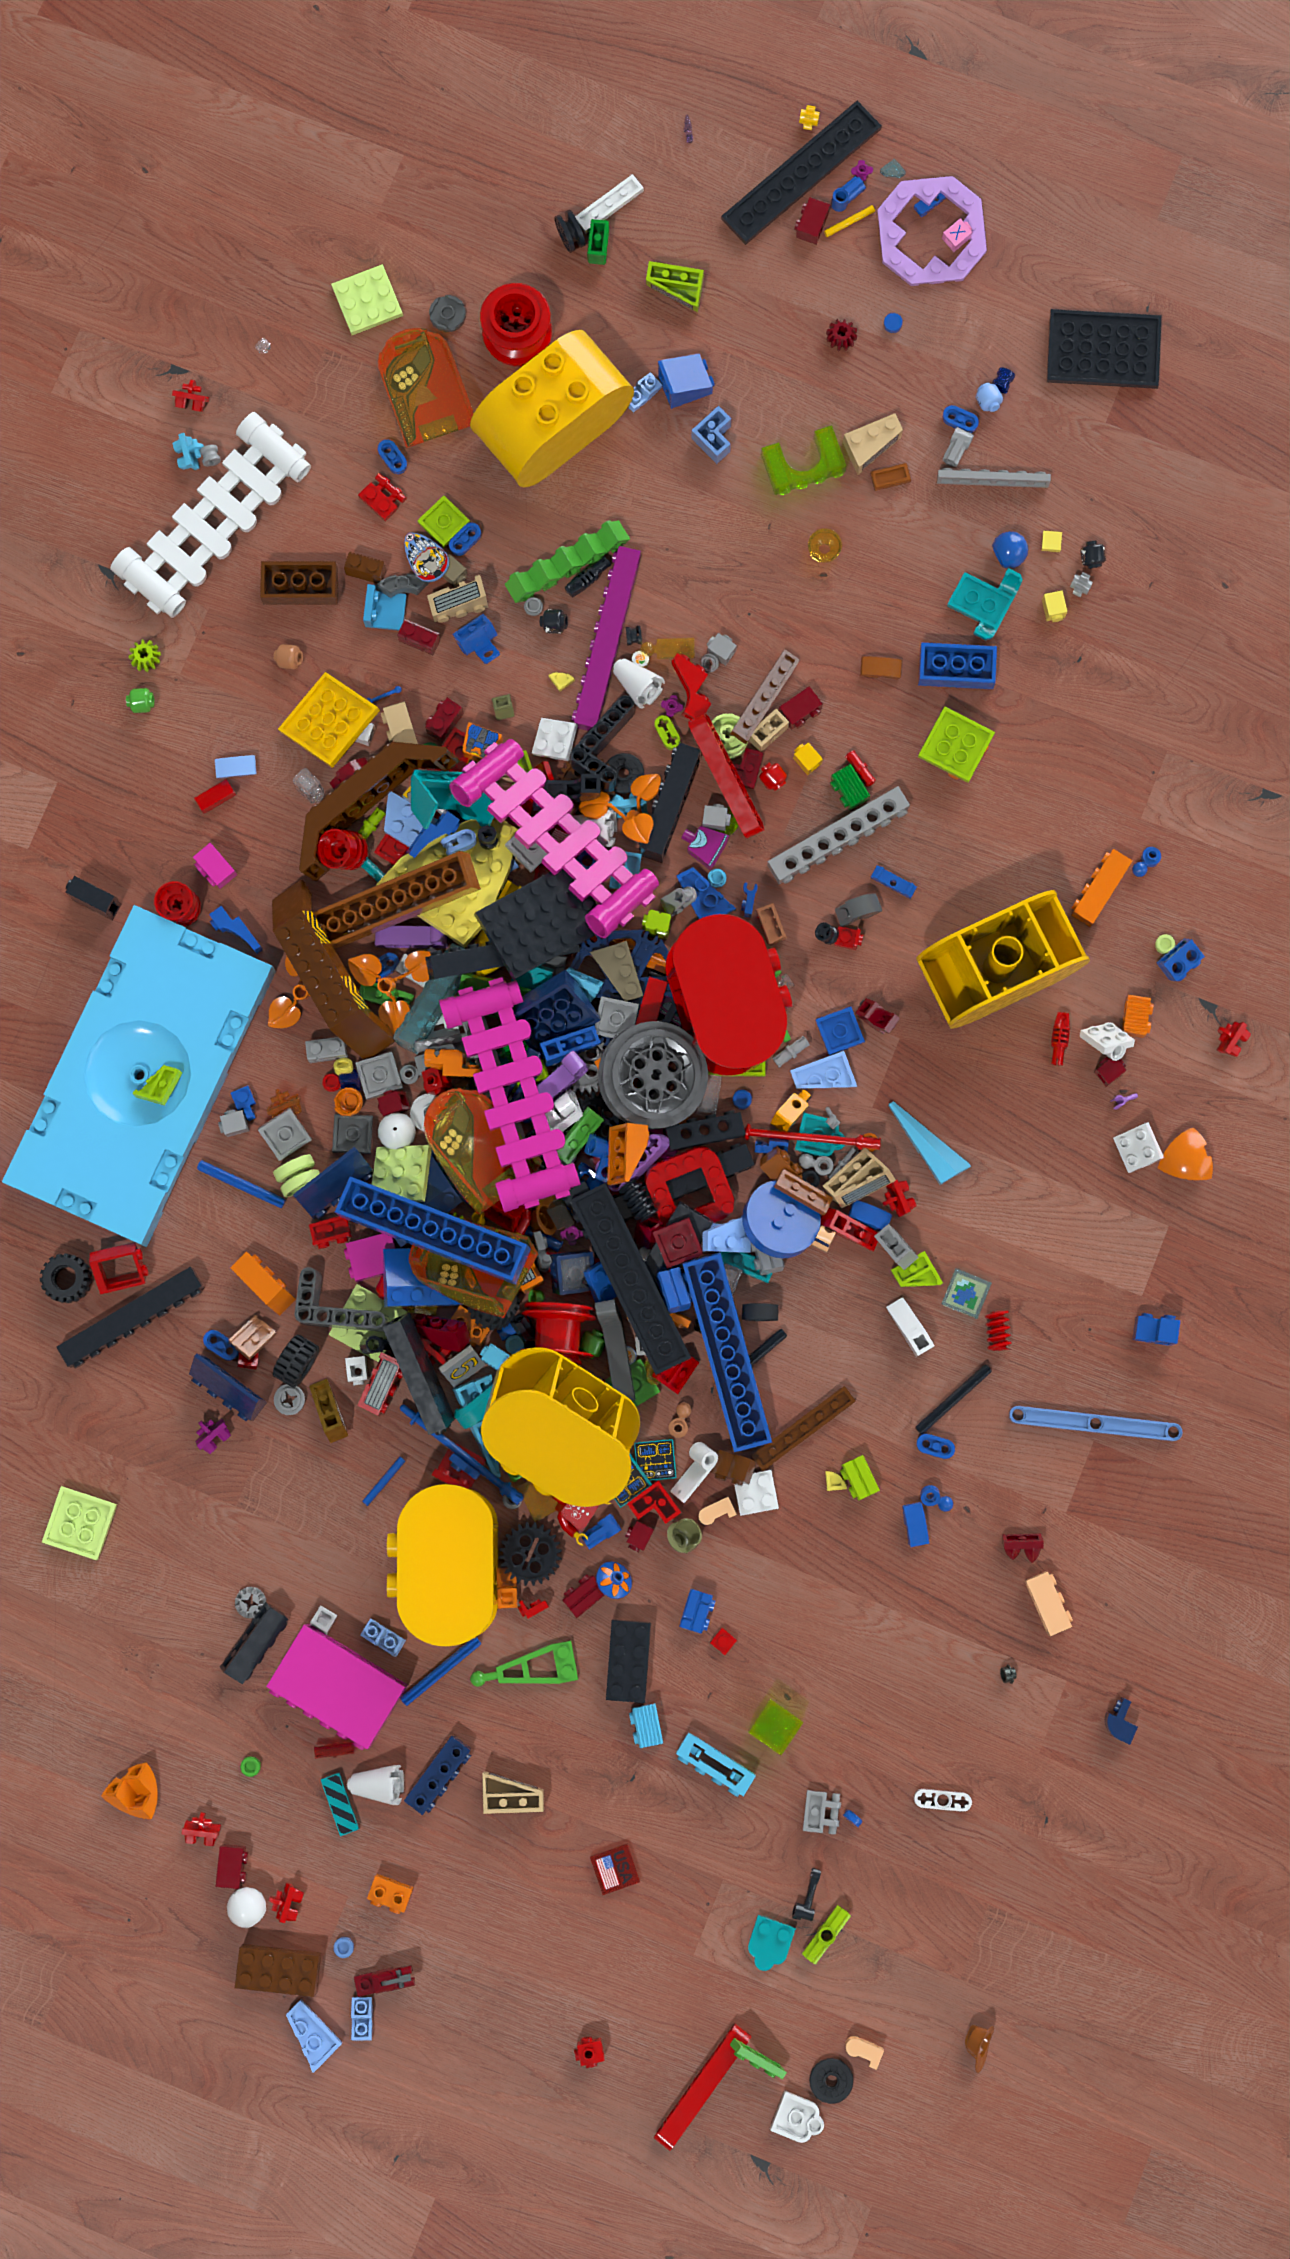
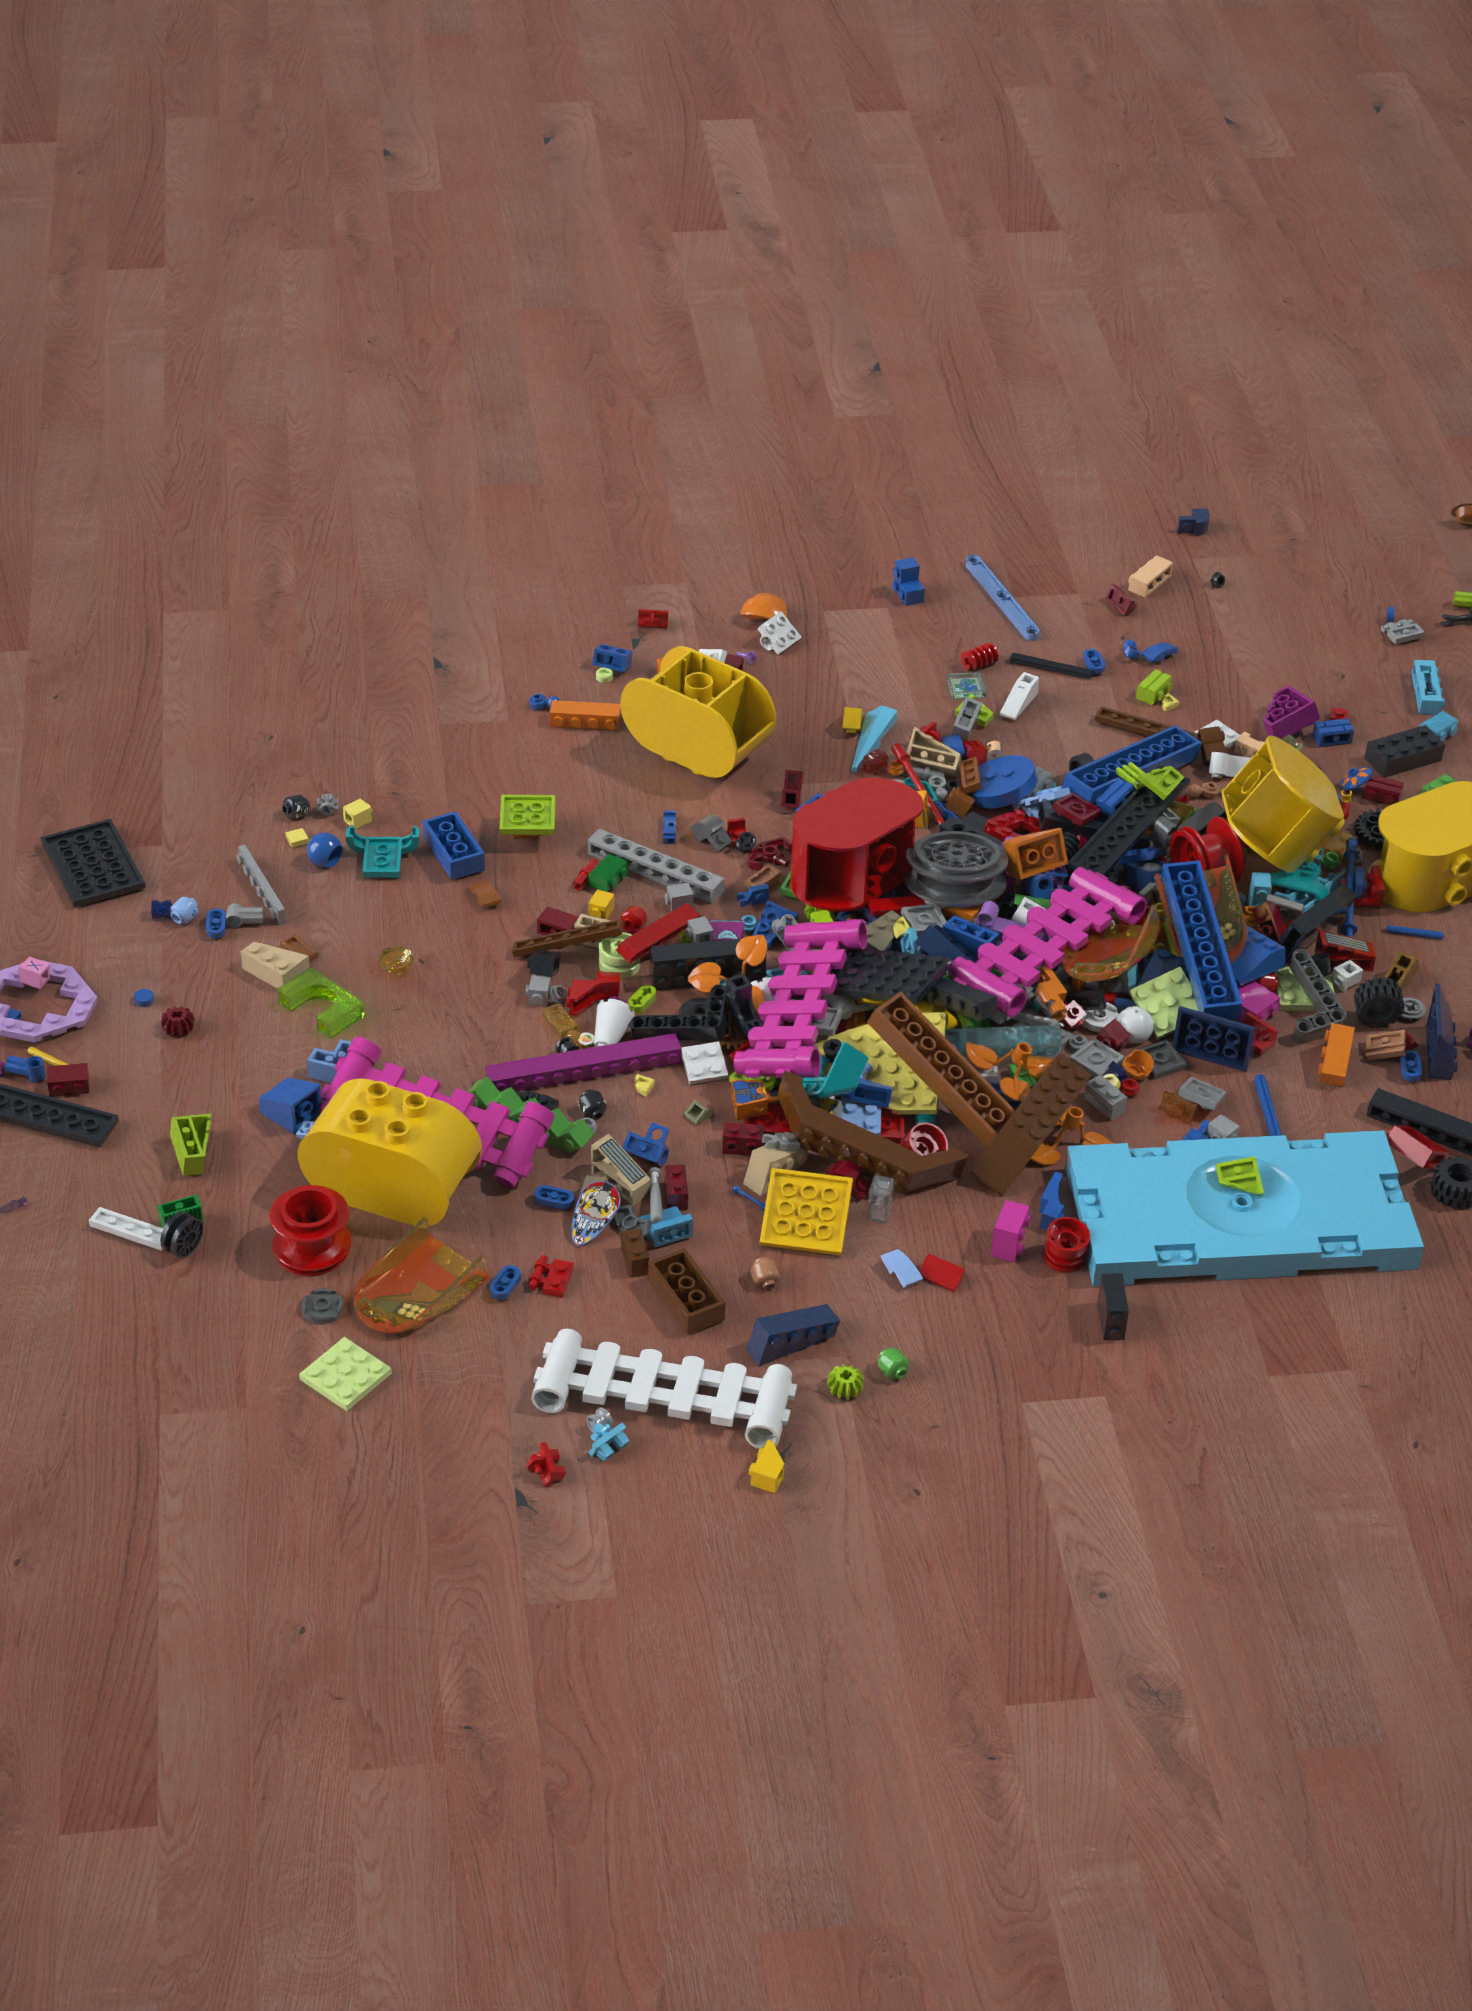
camera: 125 degrees left, 40 degrees down
clear hinge [254,337,271,354] -> none
yellowish green wheel [273,1154,320,1198] -> none
lime plate [417,496,470,548] -> none
clear neon green brick [748,1698,804,1755] -> none
white beam [914,1789,972,1811] -> none
none -> dark pink fence [319,1037,555,1188]
none -> black brick [527,950,561,977]
none -> light grey piece [649,1167,663,1224]
none -> light grey brick [664,883,693,911]
none -> dark blue wedge [746,1304,840,1367]
none -> dark red piece [747,837,792,871]
none -> yellow slope [748,1440,784,1493]
none -> light grey plate [762,1132,800,1151]
none -> yellow slope [843,707,863,734]
none -> clear red head [862,749,889,775]
none -> light yellow tile [893,916,910,939]
none -> lime tile [1116,762,1146,790]
none -> lime wing [1137,766,1184,800]
none -> magenta brick [1263,685,1320,739]

